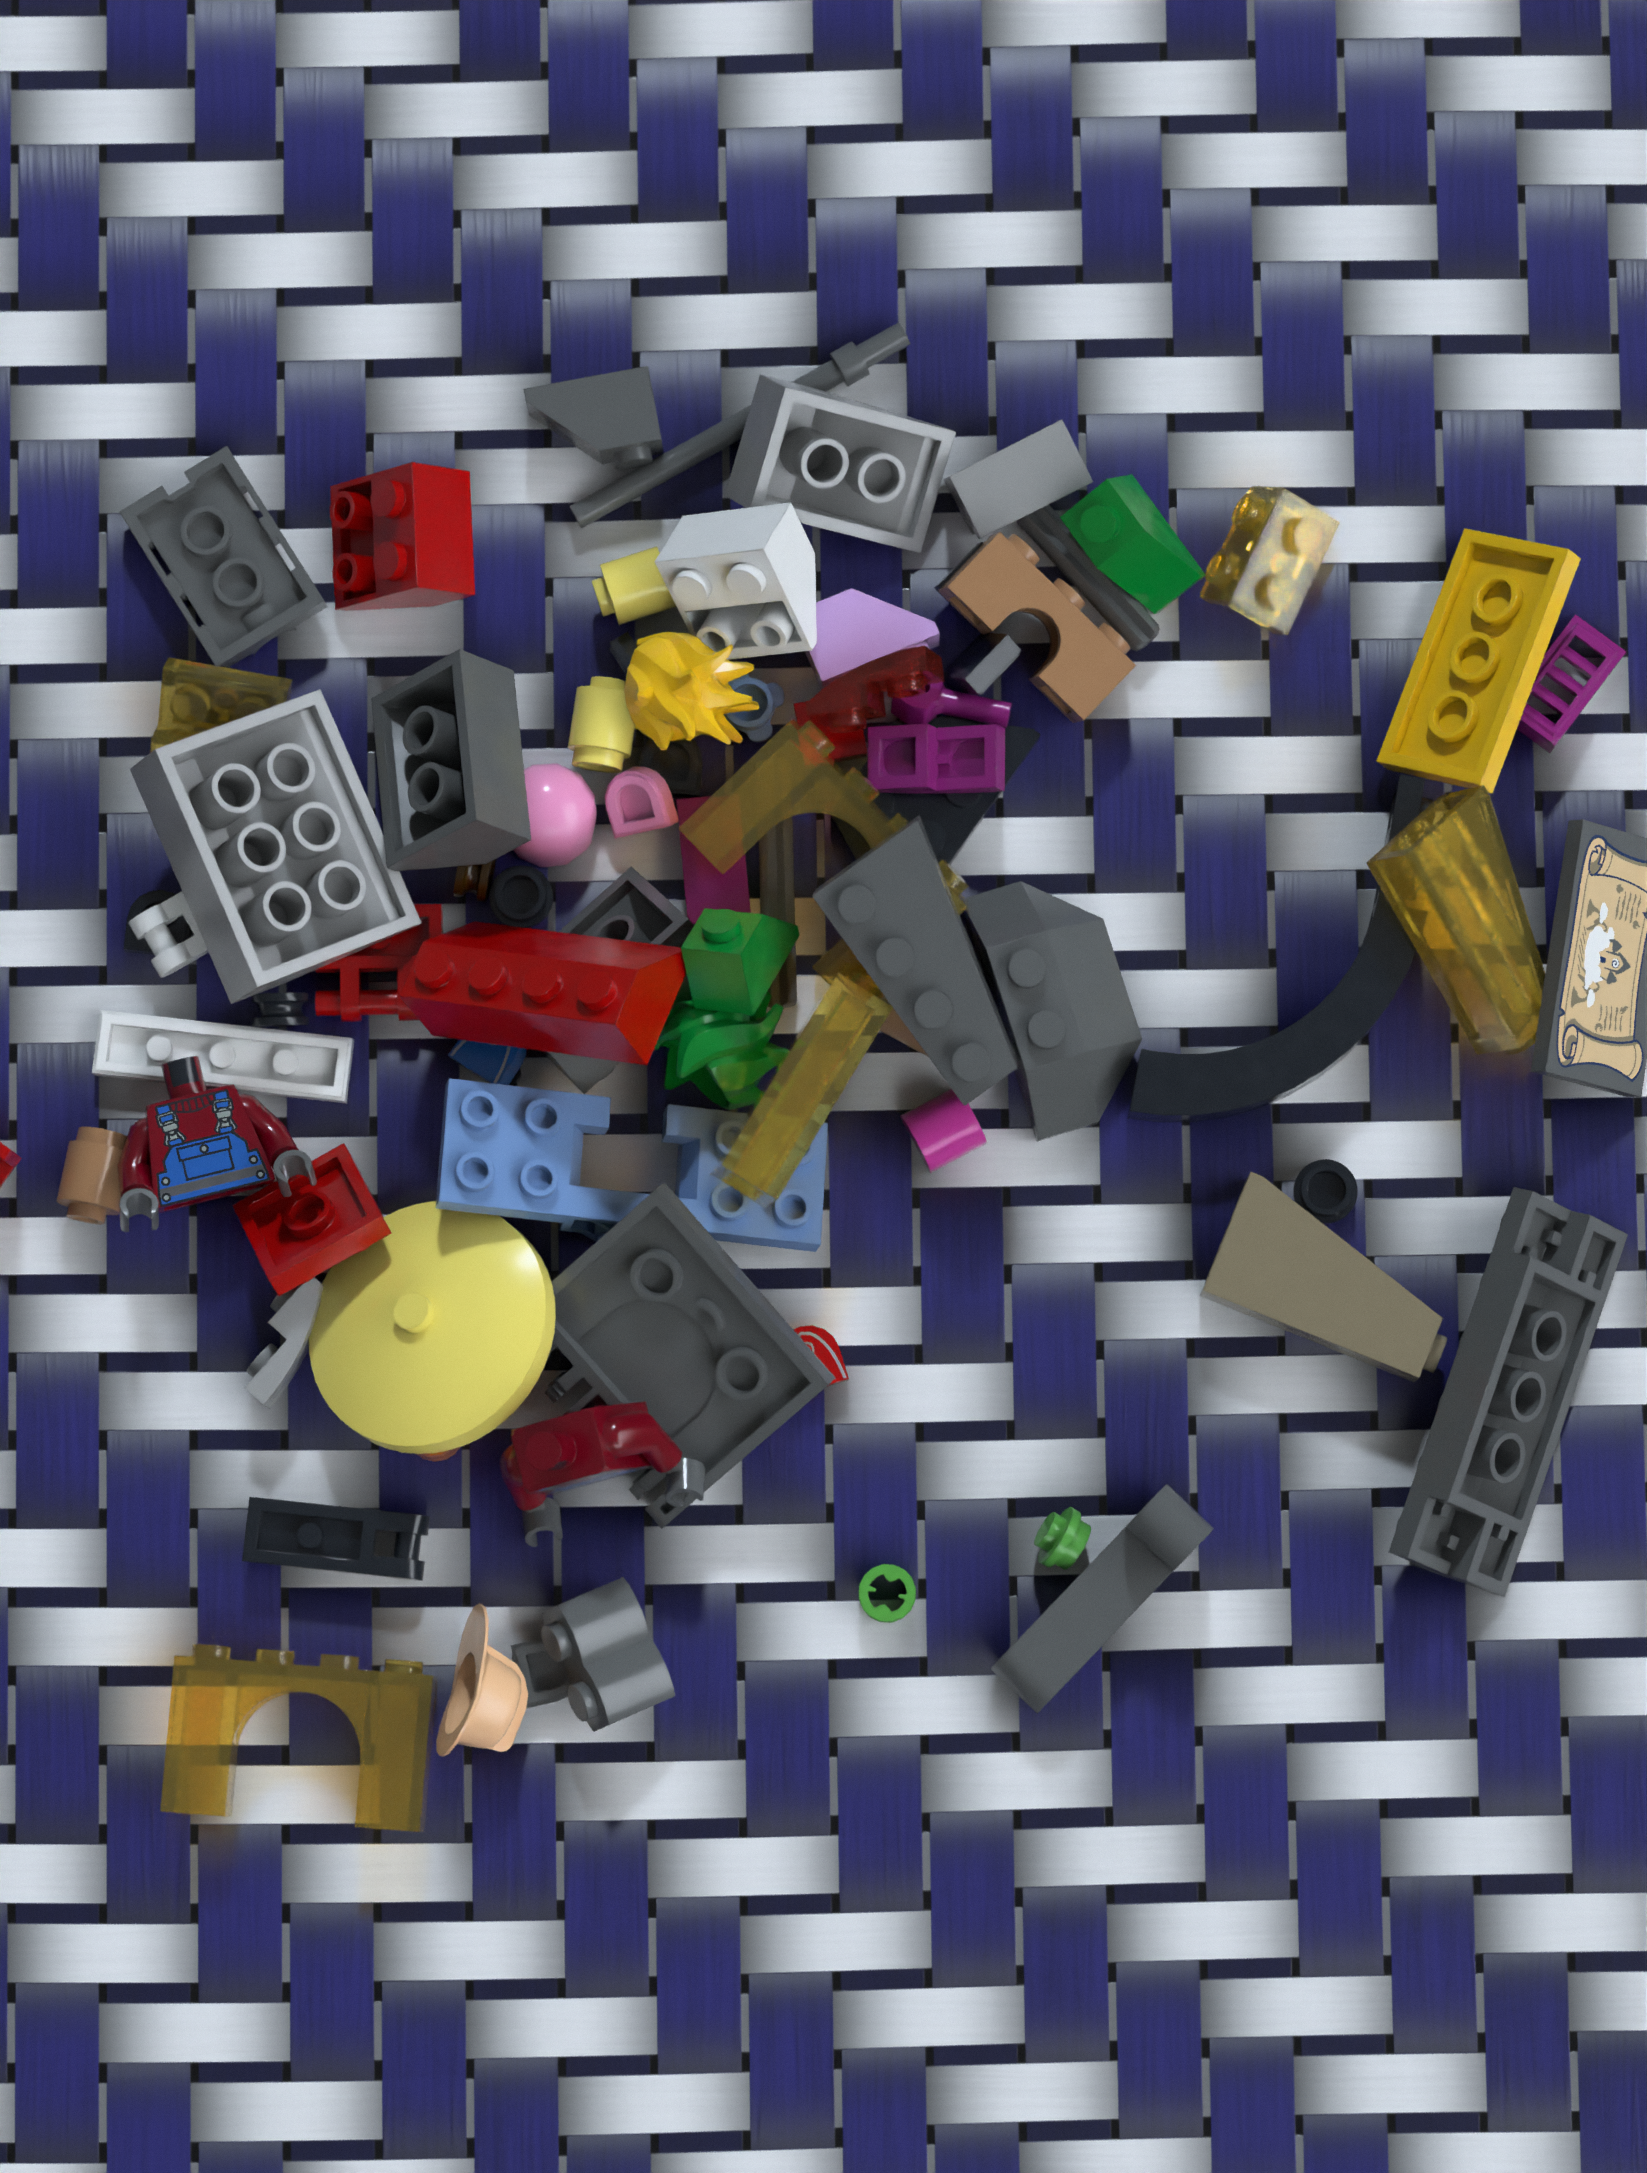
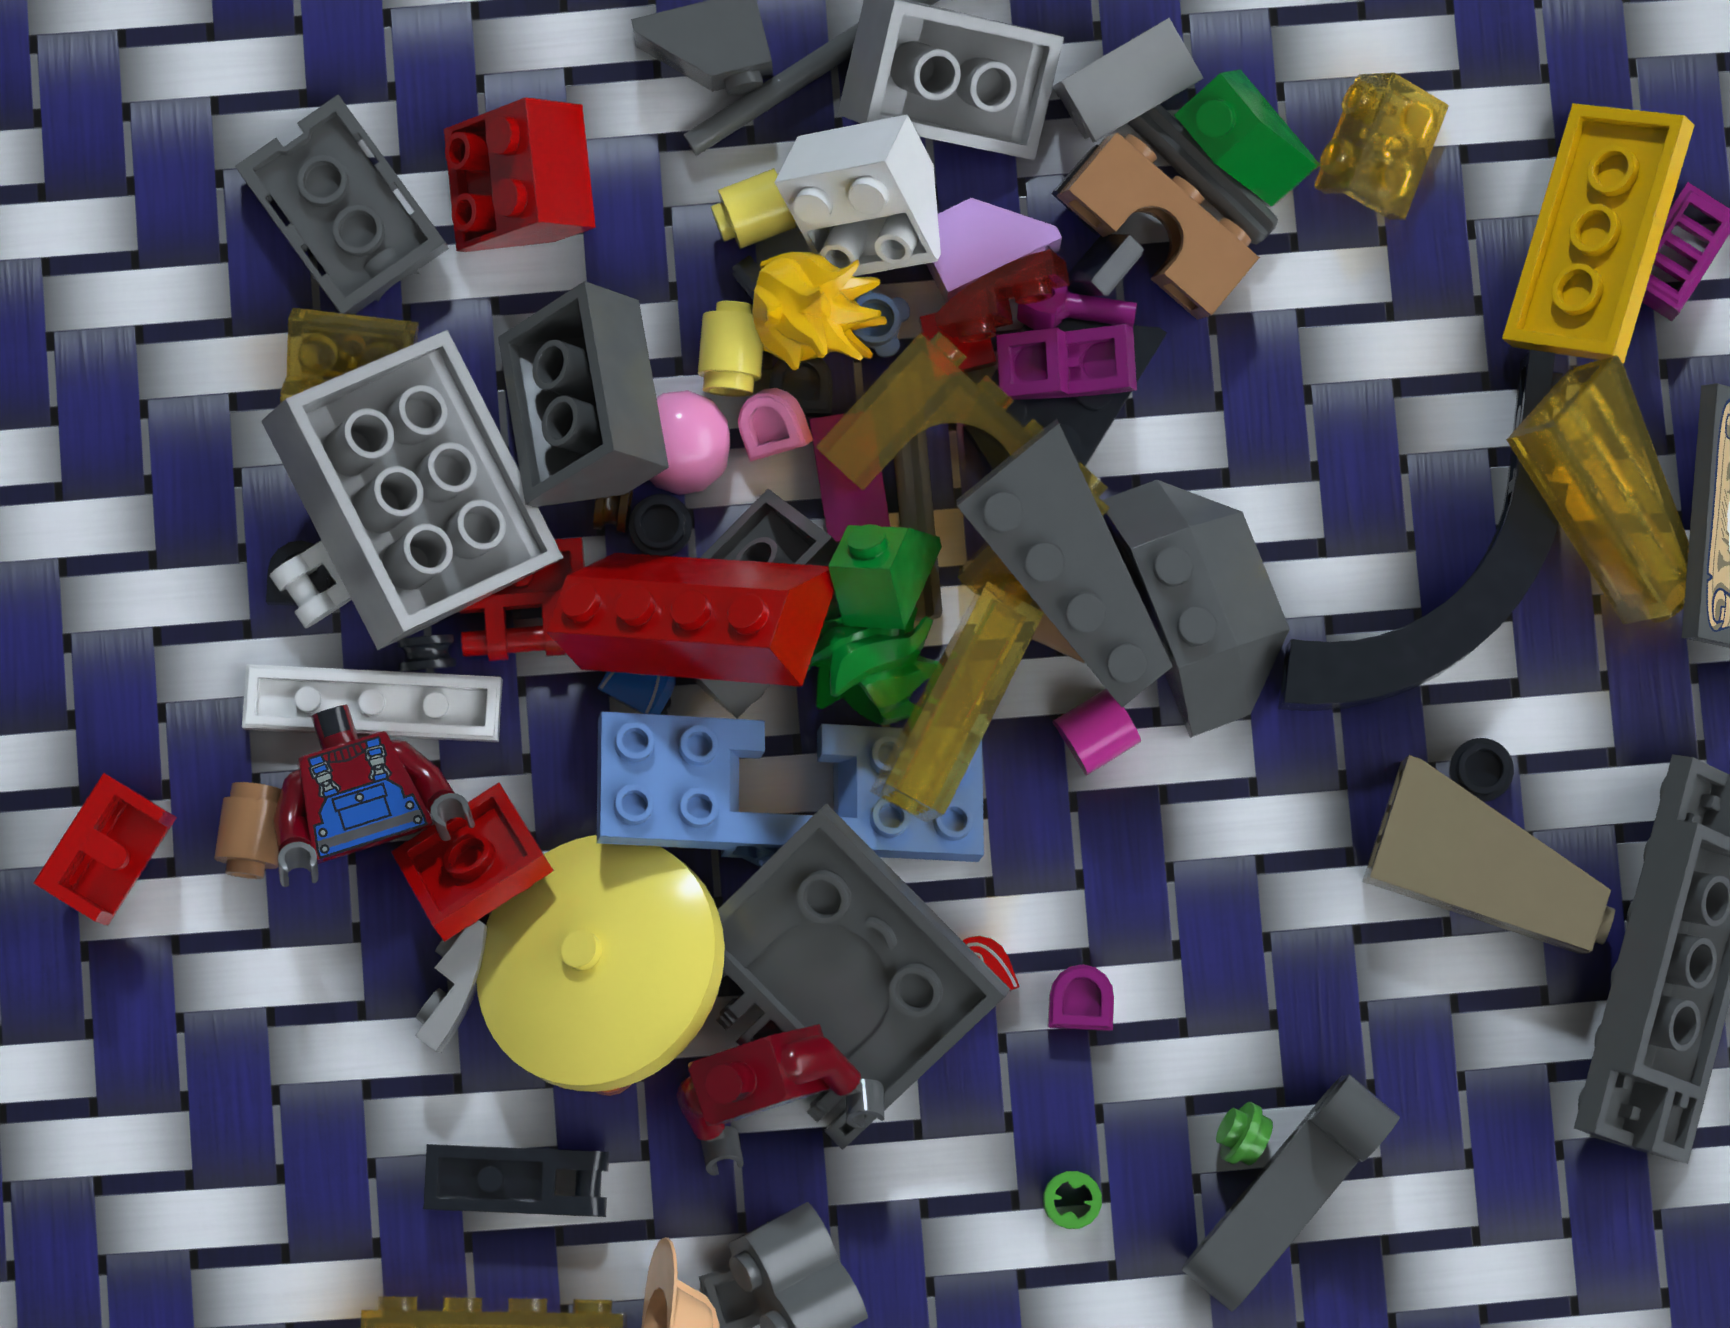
camera: 10 degrees left, 0 degrees up
none -> magenta tile [1048,964,1114,1031]

